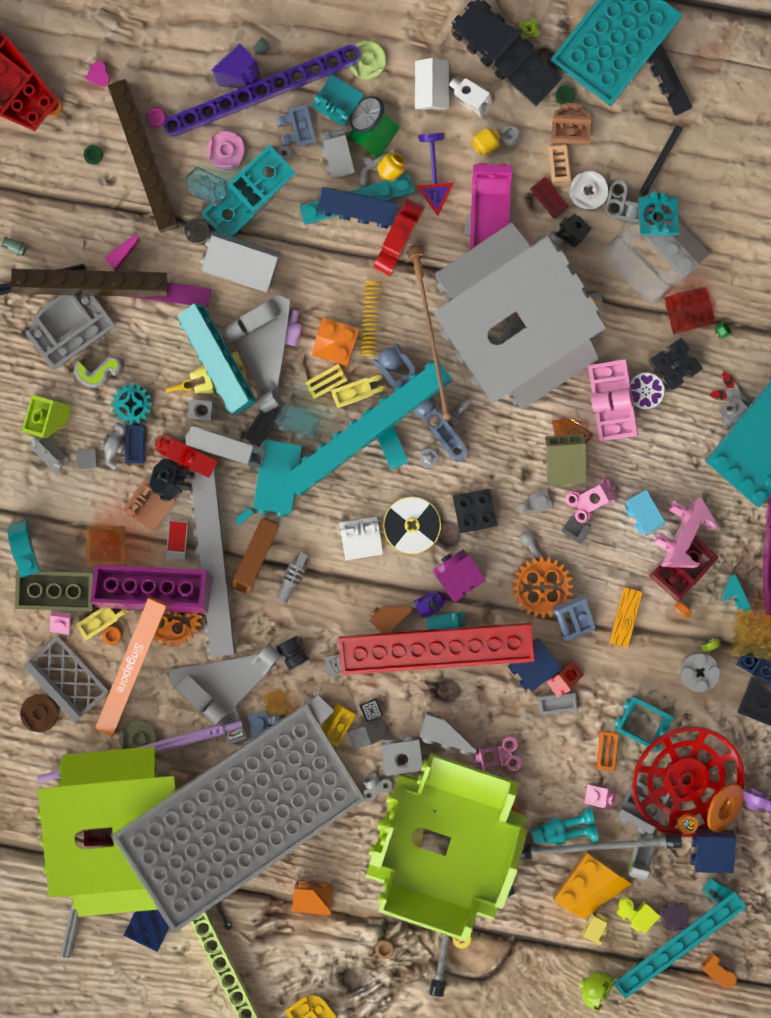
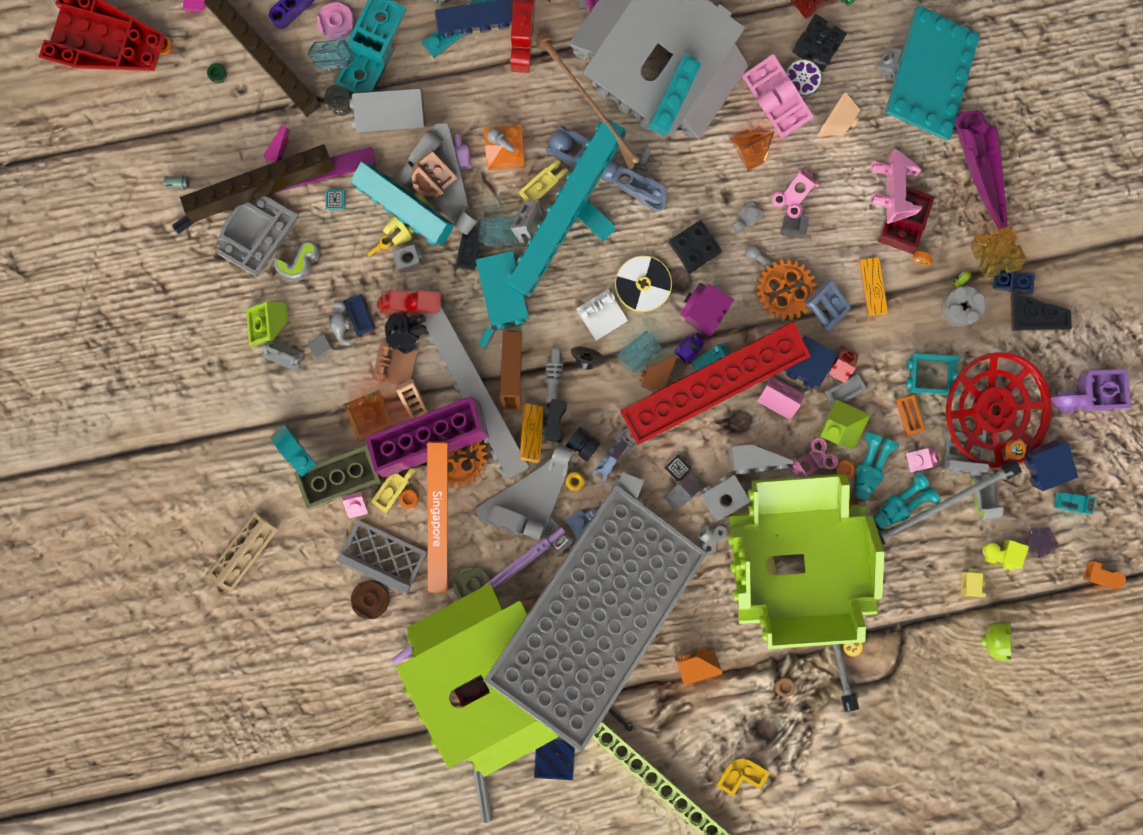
camera: 15 degrees left, 5 degrees down
teal gear [111,383,153,425] -> none
dark pink tile [146,108,166,128] -> none
red tile [166,520,189,560] -> none
light grey brick [185,426,266,469] -> none
clear yellow panel [263,690,287,718] -> none
light yellow tile [305,364,348,399] -> none
yellow slope [321,703,356,747] -> none
yellow piece [360,281,382,356] -> none
light grey tile [419,449,438,468] -> none
olive brick [545,434,587,487] -> none
light orange wedge [552,851,632,919] -> none
teal plate [613,891,747,999] -> none
medium azure brick [625,490,665,537] -> none
orange hat [708,784,743,832] -> none
piece [710,372,751,405] -> none
teal slope [720,574,752,612] -> none
none -> tile [325,189,346,210]
none -> light nougat slope [396,379,429,419]
none -> nougat slope [411,149,457,197]
none -> light grey bar [487,127,515,152]
none -> light grey hinge [510,199,544,243]
none -> light orange tile [520,403,544,463]
none -> black brick [542,399,567,443]
none -> yellow plate [566,472,585,491]
none -> black piece [571,346,604,370]
none -> sand blue plate [593,441,628,482]
none -> clear light blue brick [617,330,661,374]
none -> teal brick [647,53,702,136]
none -> bright pink panel [758,376,805,420]
none -> light nougat slope [818,92,860,137]
none -> lime slope [819,399,871,449]
none -> orange tile [835,460,855,479]
none -> teal piece [853,432,900,501]

